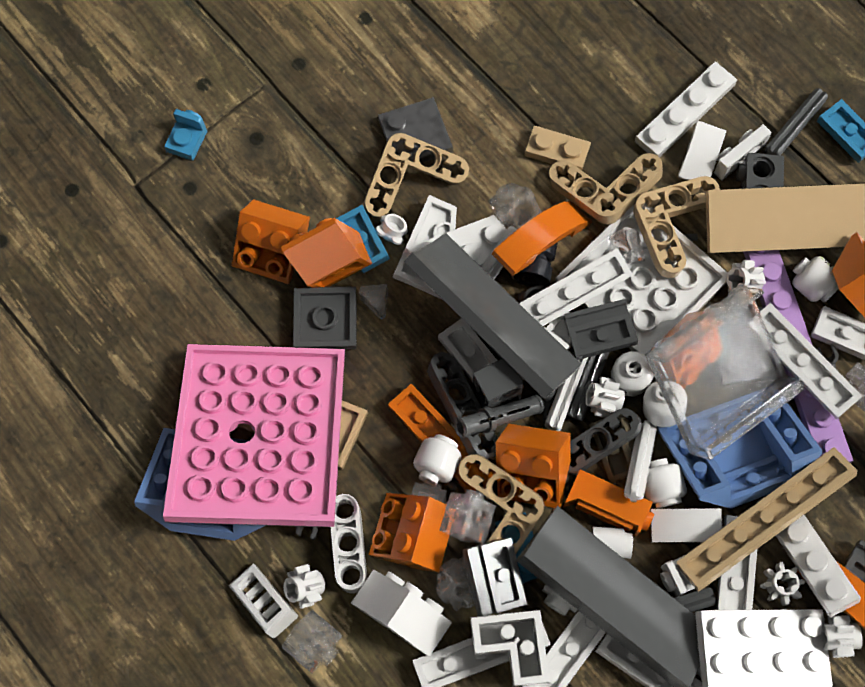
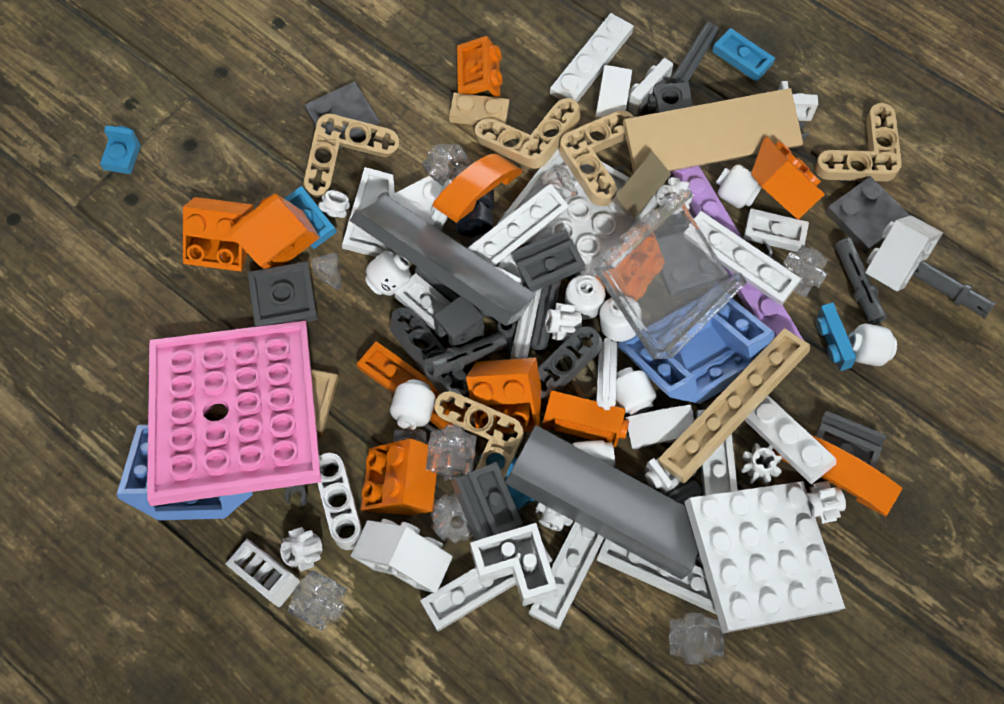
camera: 15 degrees left, 5 degrees down
none -> white head [365,250,411,296]
none -> orange bracket [457,36,503,97]
none -> dark tan slope [611,152,671,219]

